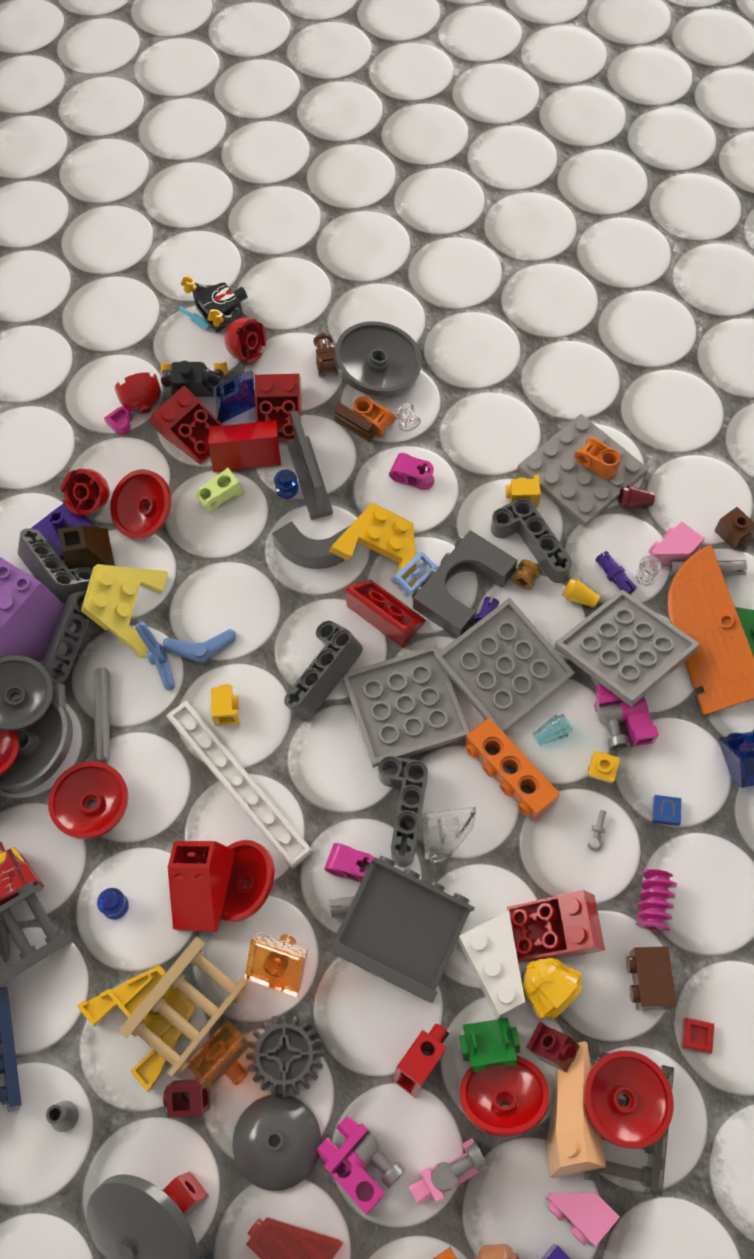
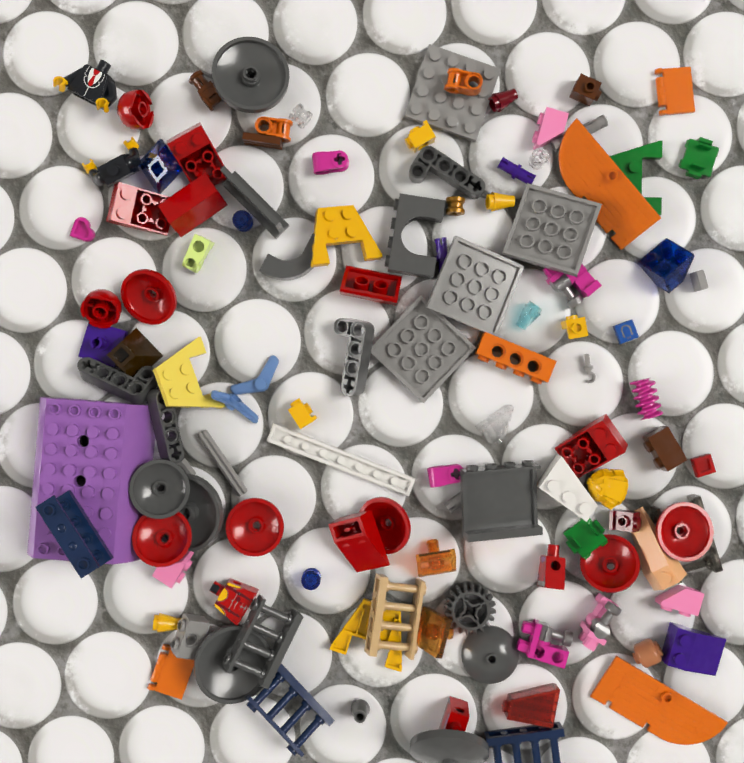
camera: 35 degrees left, 25 degrees up
red cylinder [114,372,161,414] -> none
dark red brick [163,1078,211,1117] -> none
medium azure piece [179,306,210,329] -> none
dark grey beam [378,756,428,867] -> none
light blue tile [390,551,438,598] -> none

